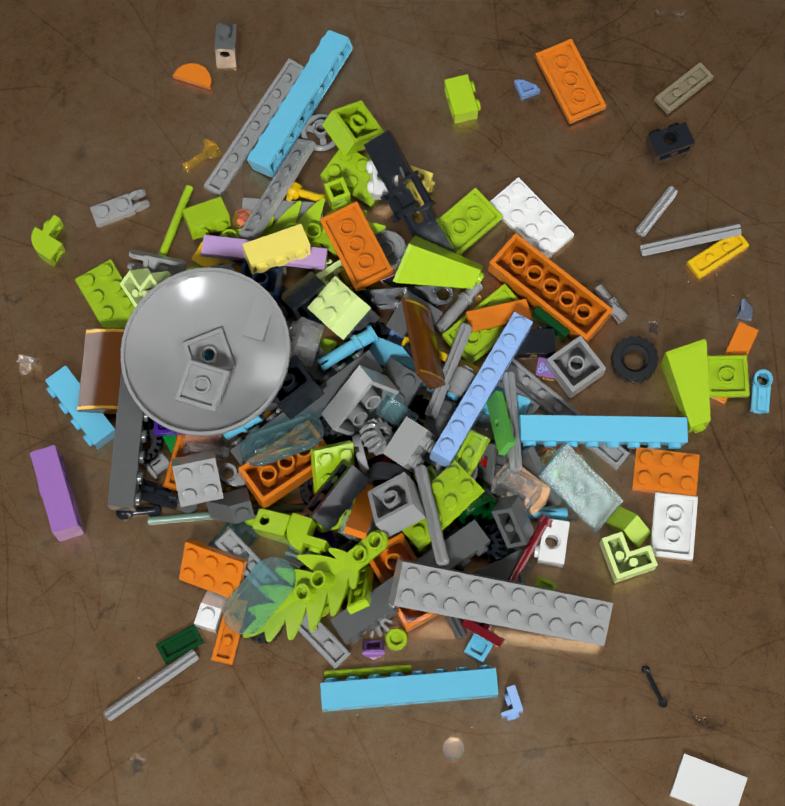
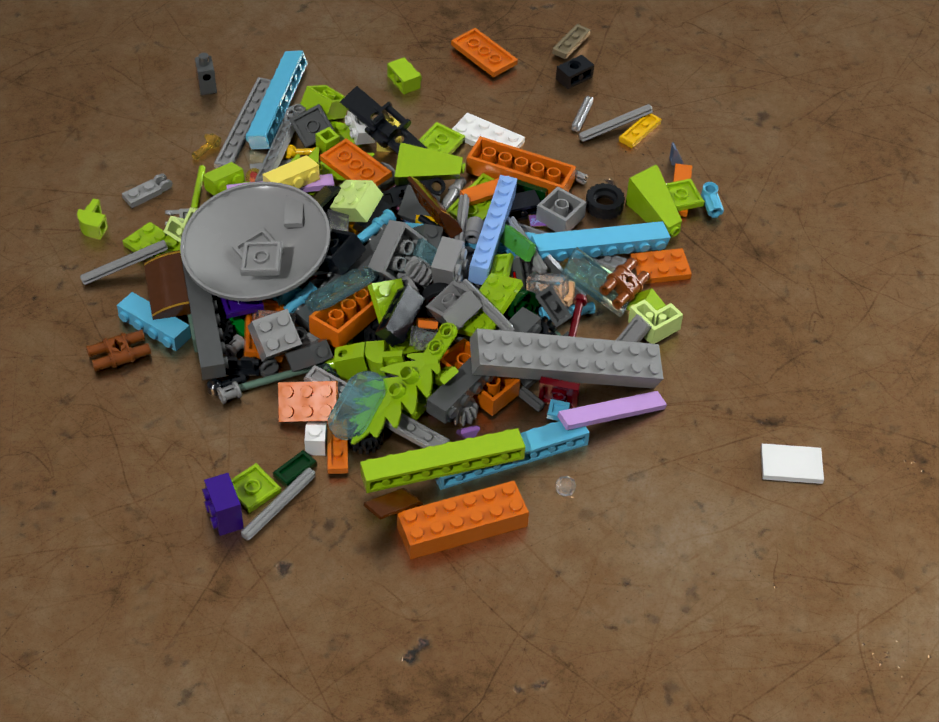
camera: 20 degrees left, 25 degrees down
clear tile [16,354,38,375] -> none
medium lavender brick [30,445,85,542] -> none
orange tile [173,63,212,90] -> none
lime tile [386,628,407,651] -> none
light blue bracket [500,685,523,721] -> none
medium blue tile [514,79,540,100] -> none
white brick [534,519,570,568] -> none
black hinge [641,665,668,708] -> none
white tile [650,492,698,561] -> none
none -> light grey axle [80,240,168,285]
none -> dark orange pin [86,329,151,372]
none -> dark purple brick [202,473,244,536]
none -> light grey bush [217,381,242,404]
none -> lime tile [231,463,281,514]
none -> dark grey tile [289,104,336,148]
none -> lime brick [360,428,525,493]
none -> reddish brown door [363,488,423,520]
none -> orange brick [397,481,529,560]
none -> lavender tile [557,391,667,430]
none -> dark orange pin [599,257,650,309]
none -> light grey tile [616,314,652,342]

